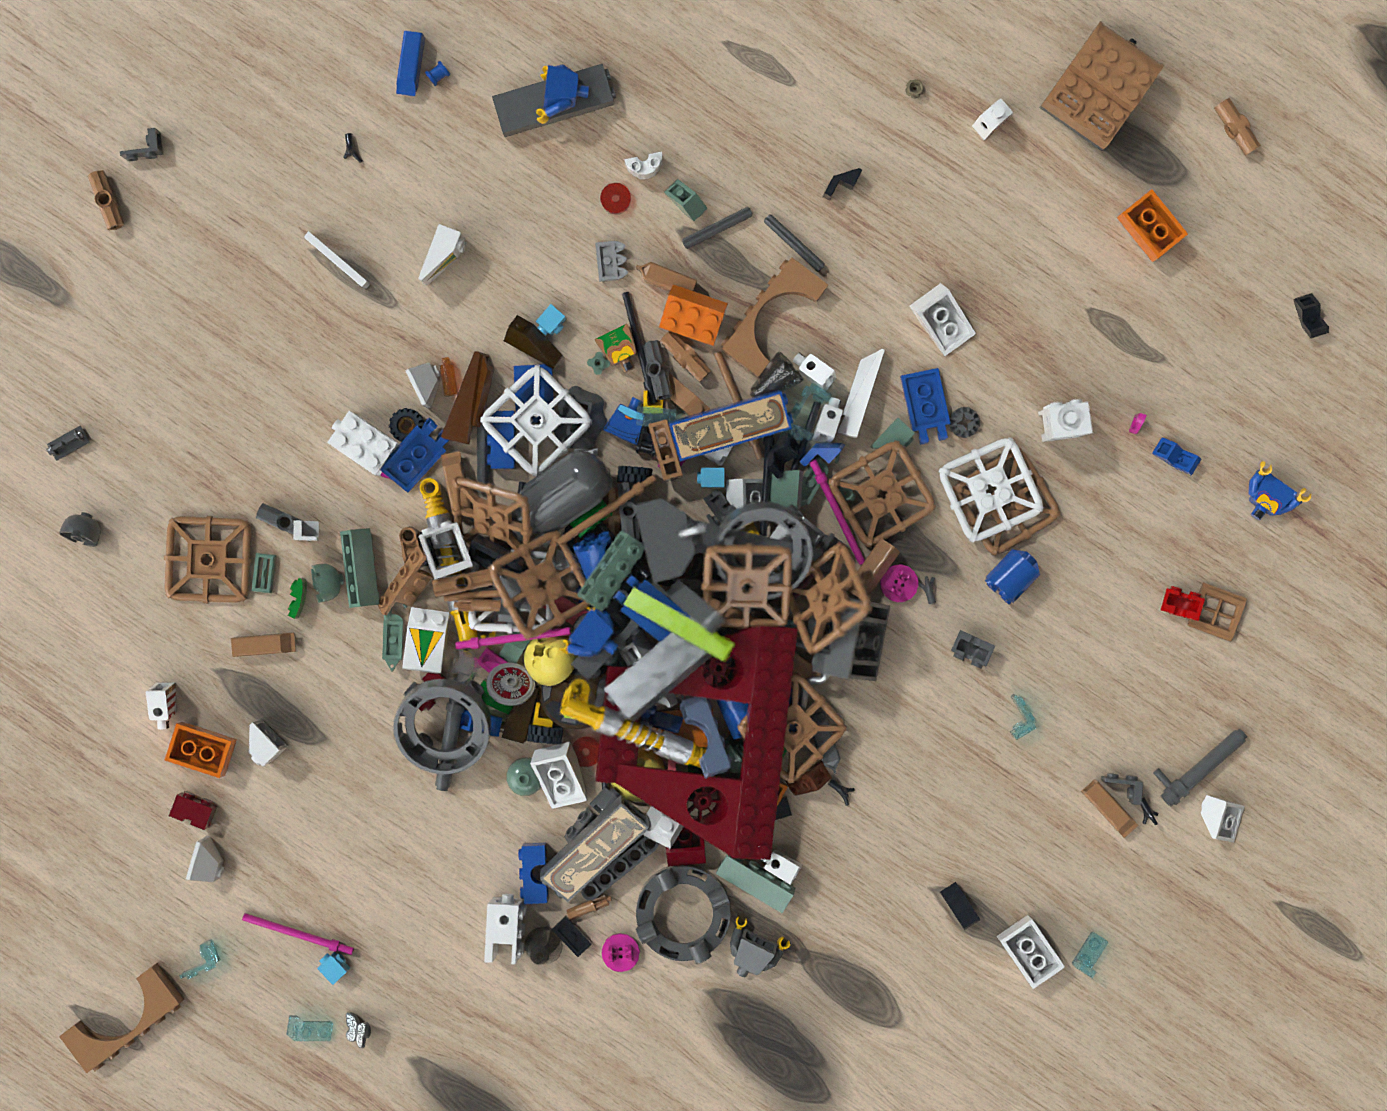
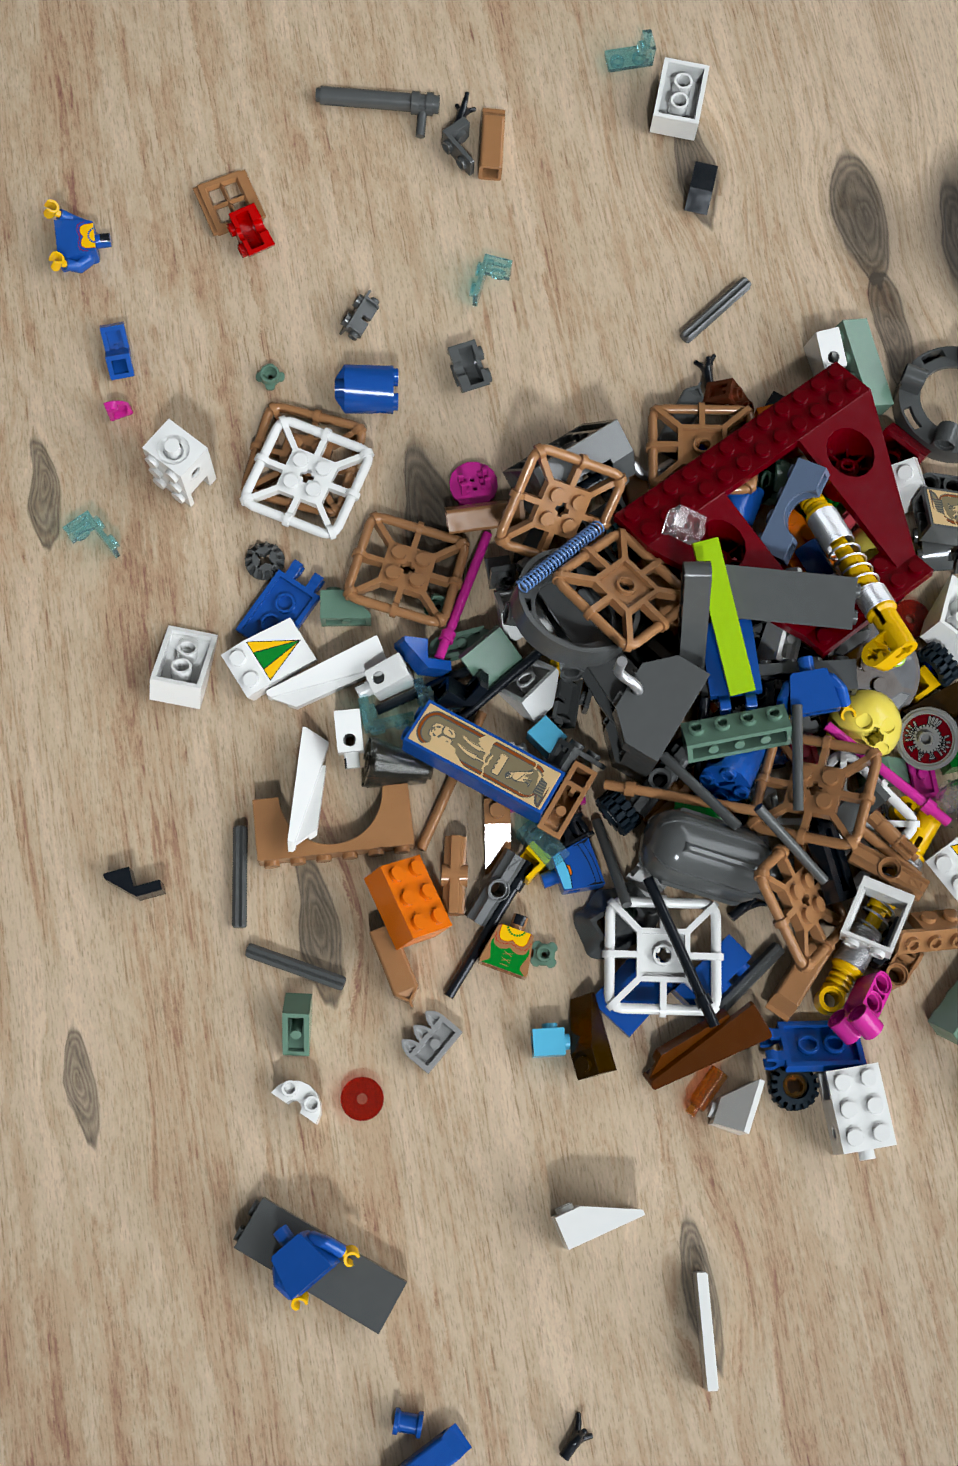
camera: 140 degrees left, 15 degrees down
torso [730,916,790,977] -> none
dark grey bar [918,576,936,604] -> none
white slope [1201,795,1245,843] -> none
none -> clear light blue bracket [63,510,120,558]
none -> white slope [221,618,317,701]
none -> sand green plate [256,363,285,391]
none -> white wedge [288,727,329,852]
none -> dark grey hinge [339,290,379,341]
none -> medium blue piece [516,521,605,593]
none -> dark grey bracket [545,738,606,777]
none -> dark grey bar [592,818,632,908]
none -> black bar [643,876,720,1028]
none -> dark grey piece [660,751,742,831]
none -> clear brick [662,505,707,545]
none -> dark grey axle [680,277,752,343]
none -> dark grey bar [754,803,829,885]
none -> dark grey piece [792,704,804,811]
none -> dark pink piece [827,971,892,1045]

